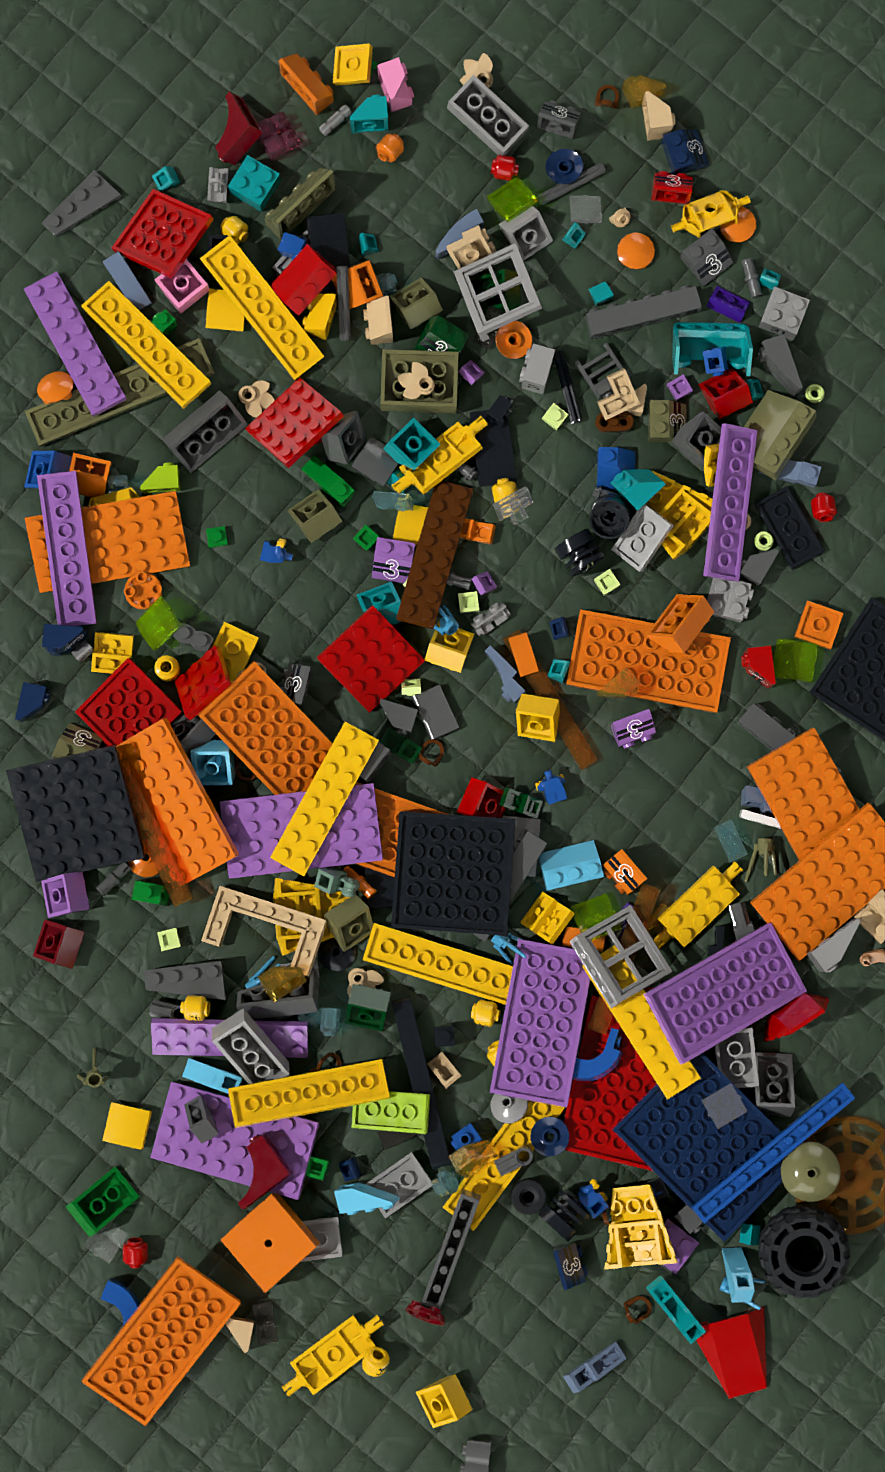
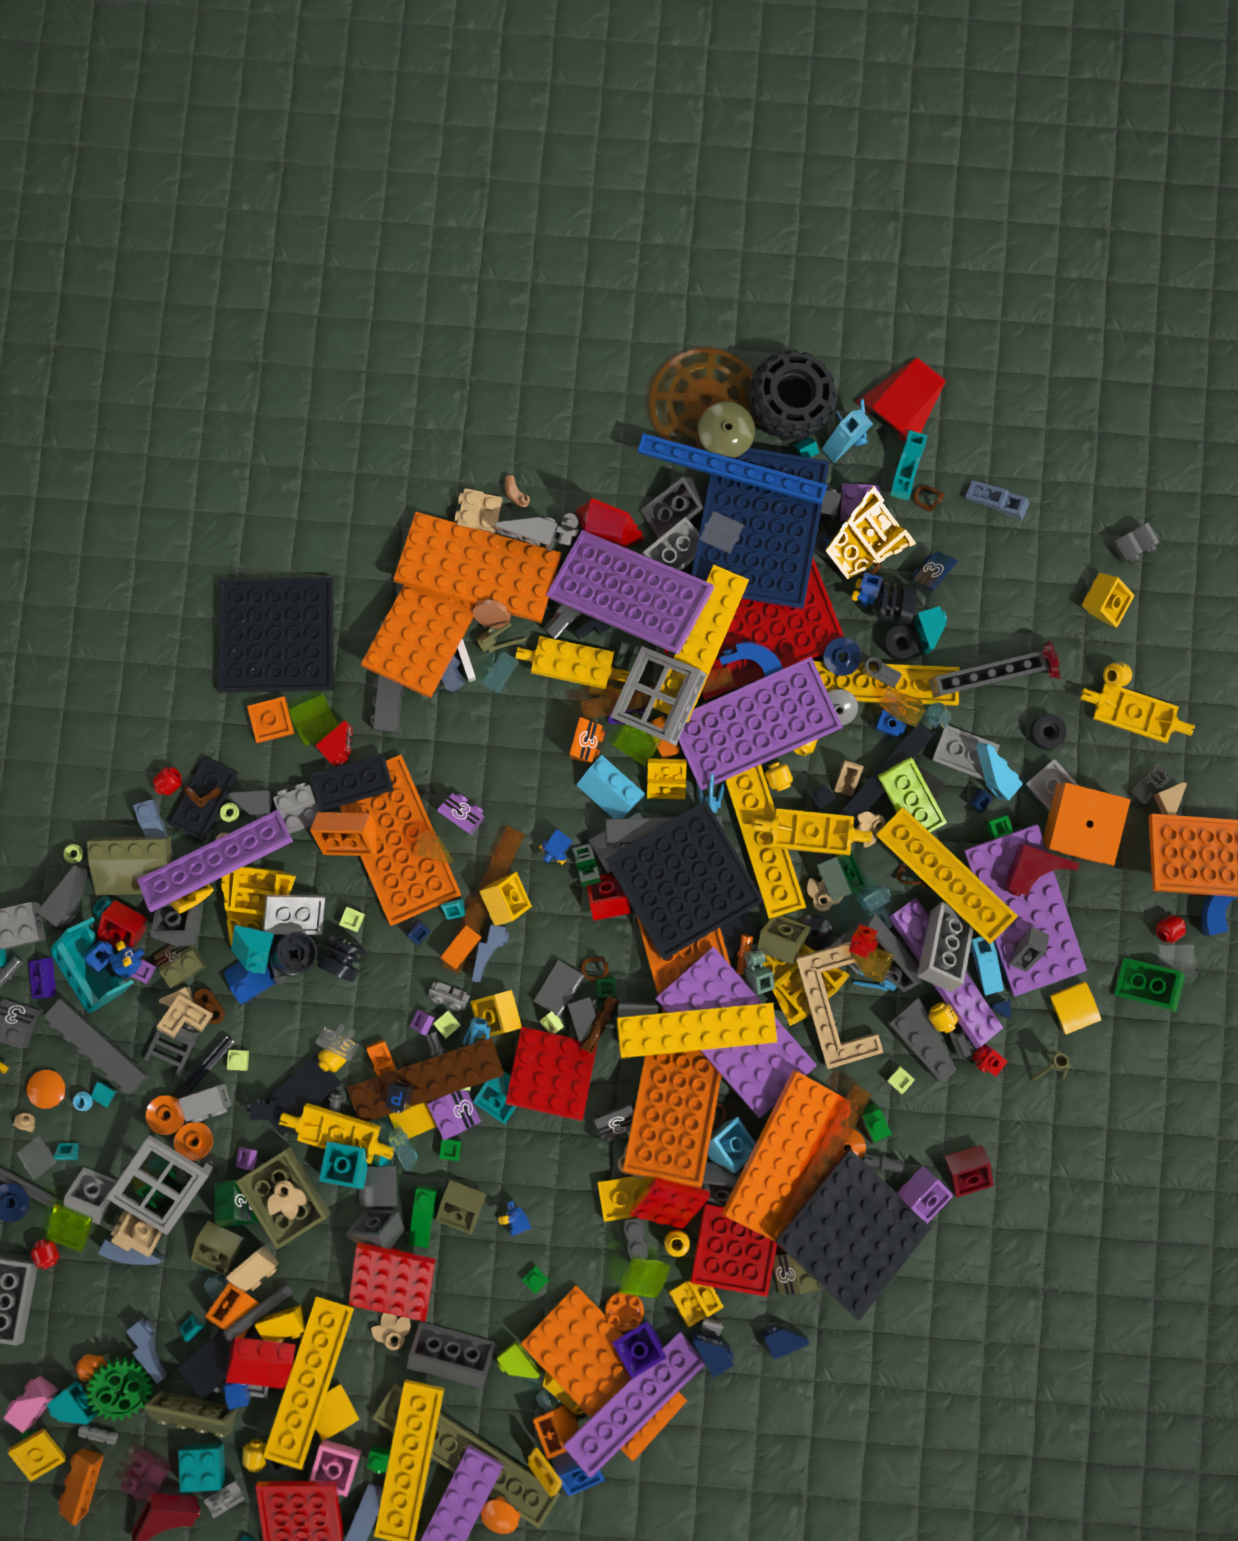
camera: 120 degrees left, 0 degrees up
none -> medium azure plate [73,1091,92,1111]
none -> green gear [86,1357,153,1421]
none -> blue piece [109,941,145,979]
none -> sand blue slope [126,1318,168,1384]
none -> orange dish [146,1095,185,1135]
none -> reddish brown piece [184,786,221,808]
none -> black tile [309,754,394,812]
none -> black brick [385,1081,414,1113]
none -> nougat tile [473,599,511,628]
none -> yellow slope [527,1448,562,1497]
none -> light grey hips [556,513,580,545]
none -> reddish brown pin [581,996,619,1054]
none -> dark purple slope [612,1322,667,1379]
none -> yellow plate [754,809,872,856]
none -> red brick [848,924,878,959]
none -> tan plate [855,811,886,848]
none -> teal slope [912,606,947,655]
none -> red brick [971,1044,1008,1077]
none -> dark blue slope [990,1000,1011,1018]
none -> black tyre [1030,714,1067,750]

